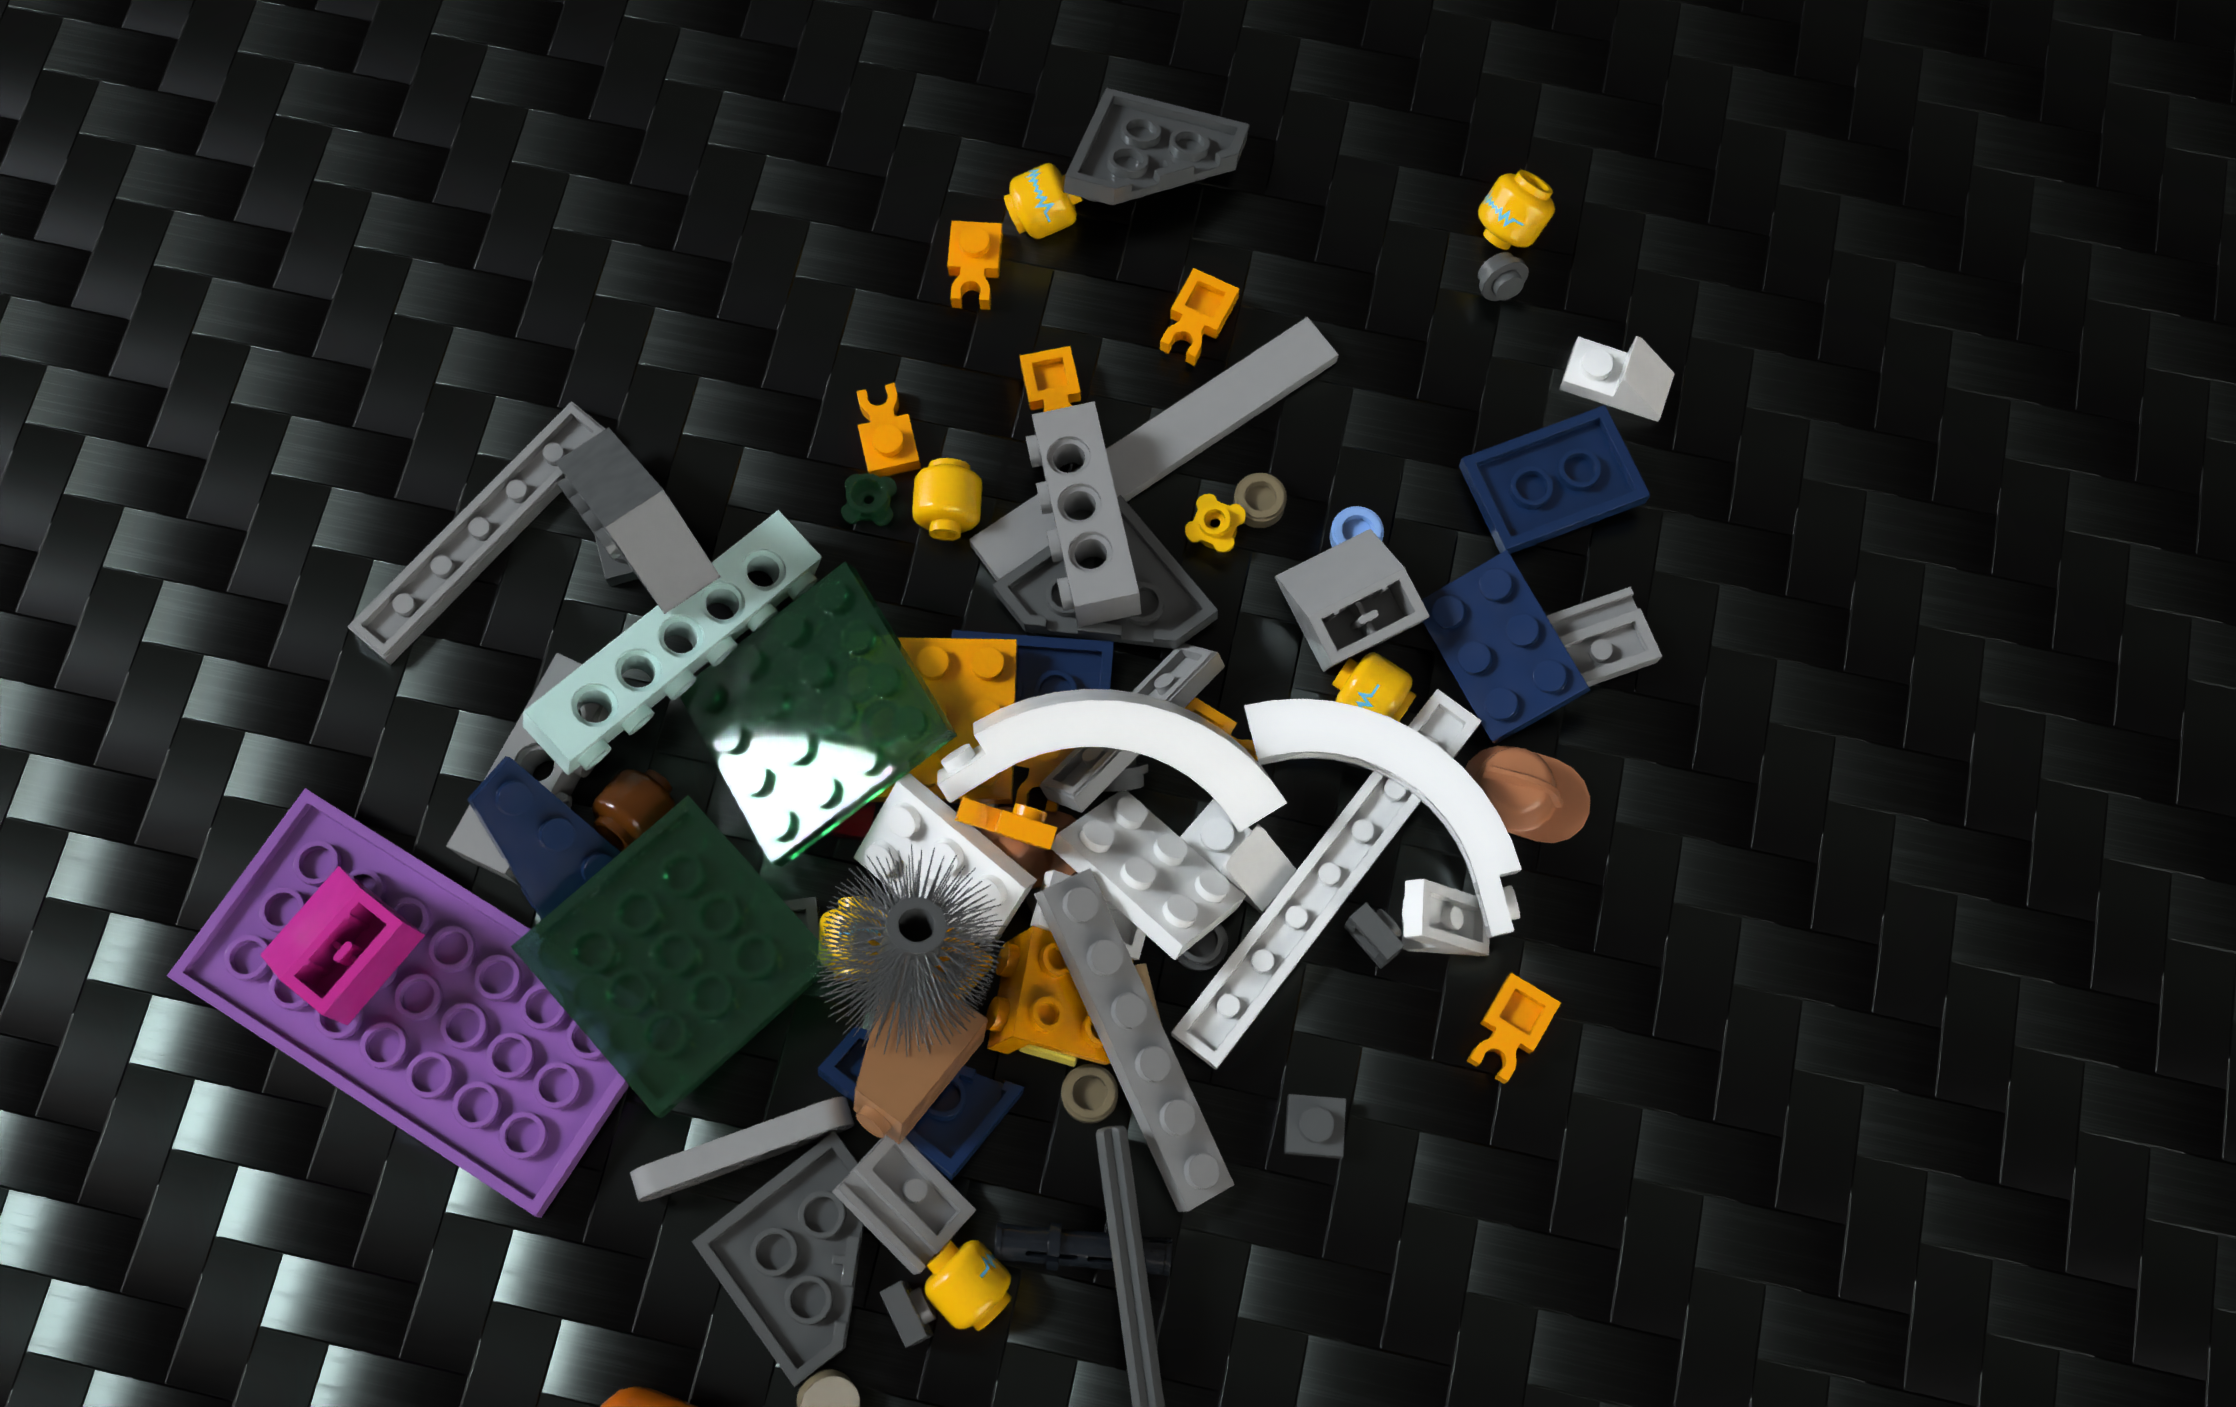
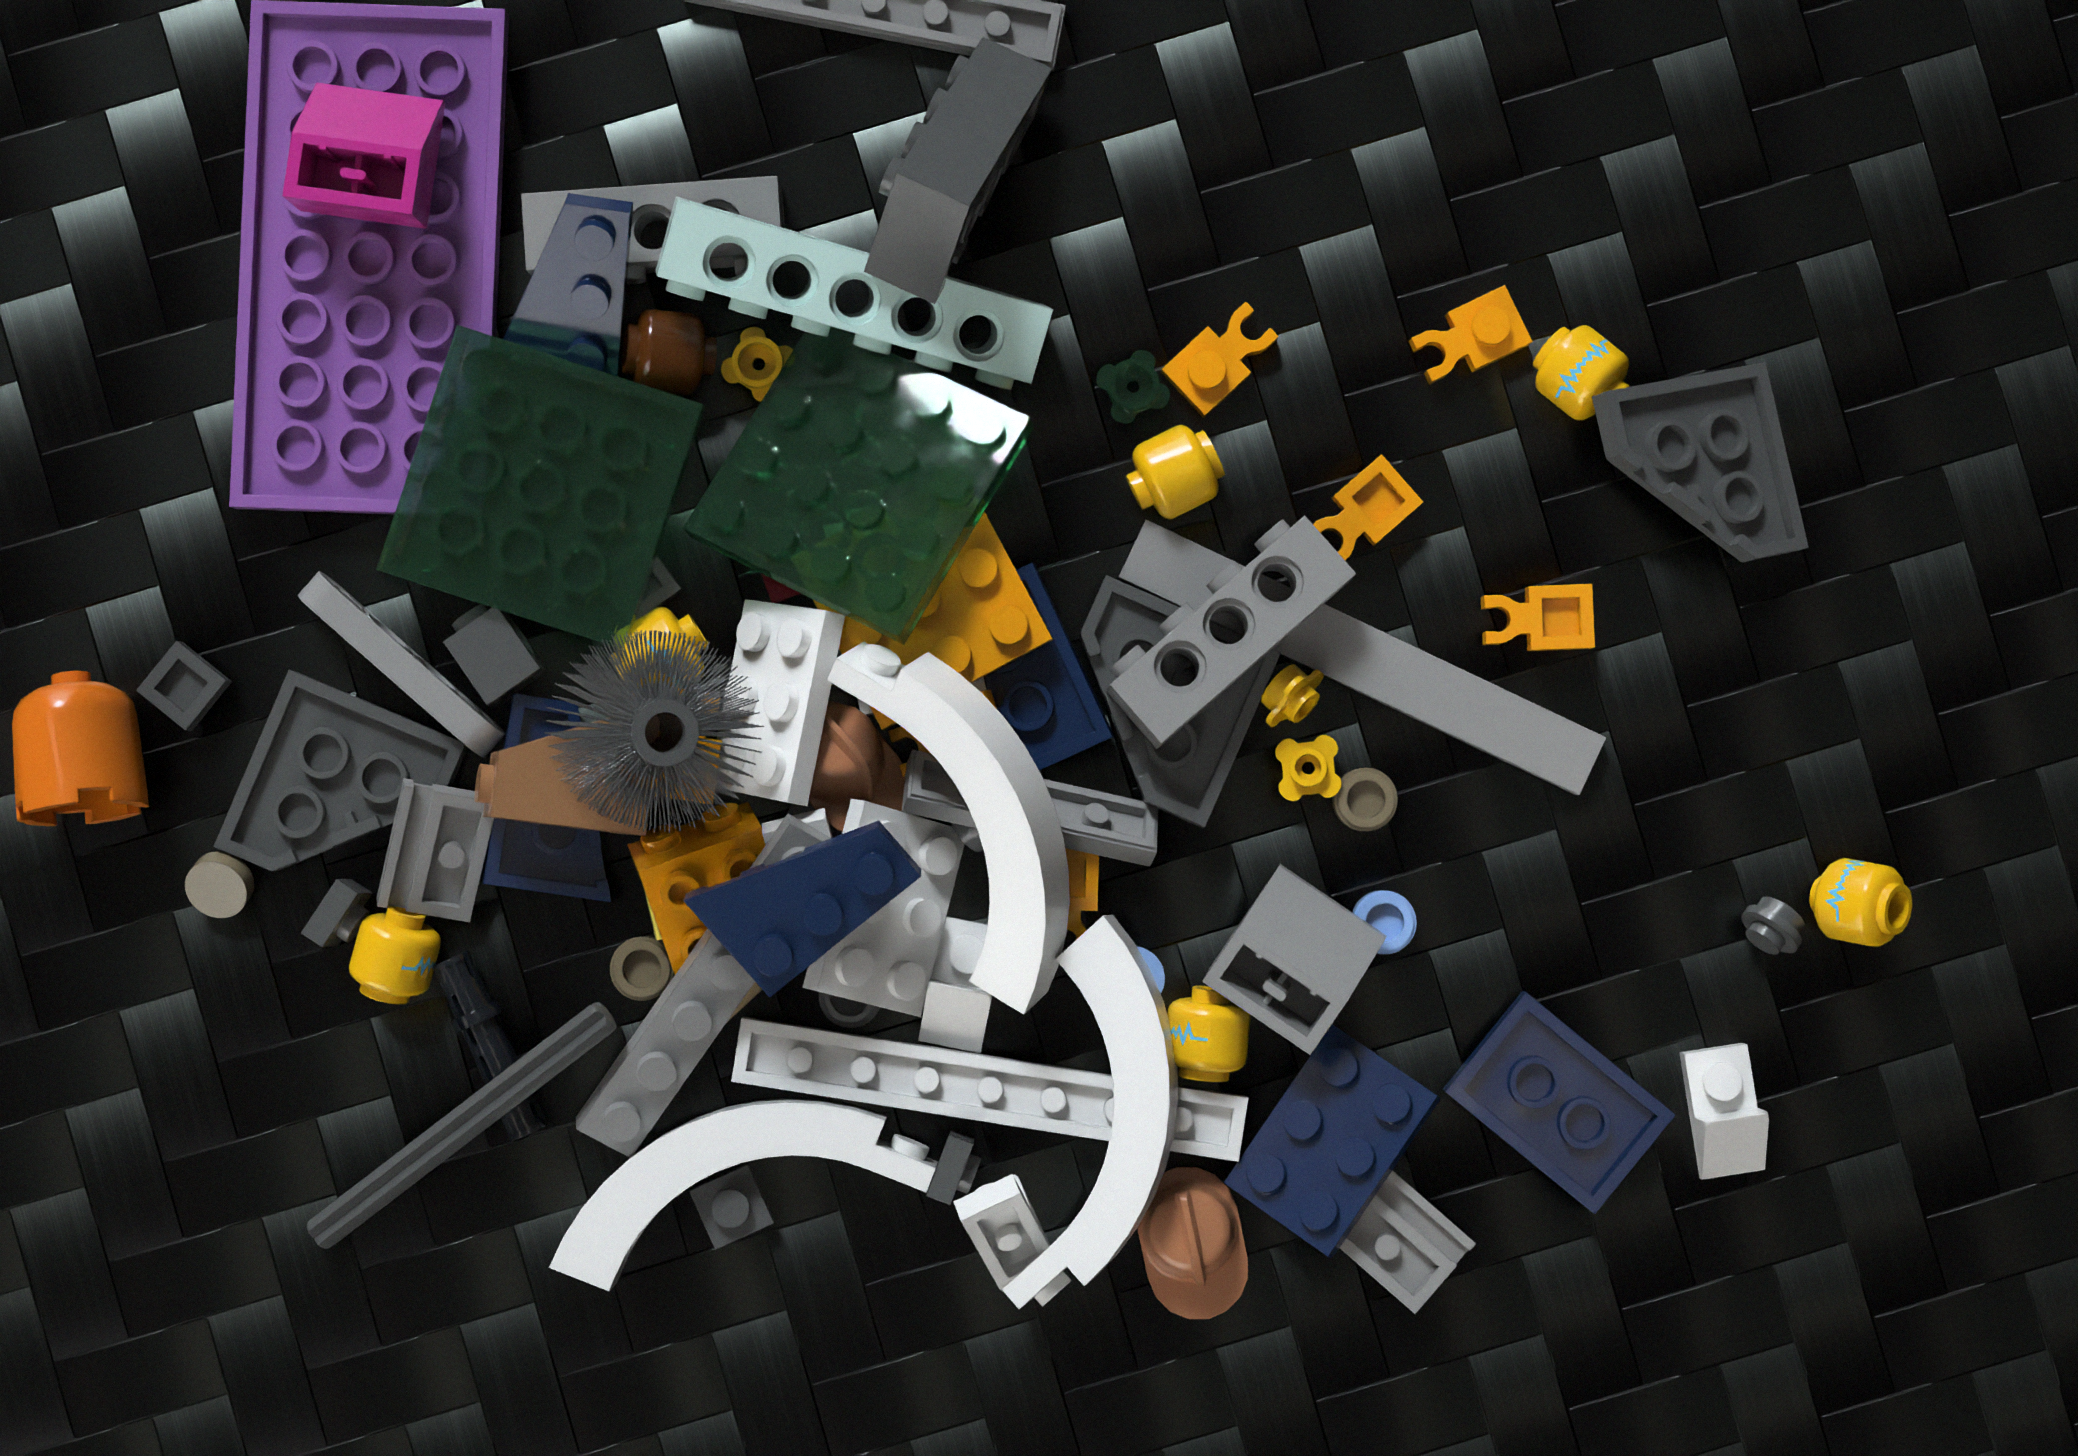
camera: 60 degrees right, 15 degrees up
light orange plate [955,797,1058,850] -> none
light orange plate [1467,973,1561,1084] -> none
none -> dark grey plate [136,641,232,731]
none -> dark grey brick [443,604,549,708]
none -> white arch [549,1097,938,1291]
none -> dark blue wing [683,820,922,997]
none -> yellow plate [721,327,797,402]
none -> yellow plate [1261,664,1324,727]

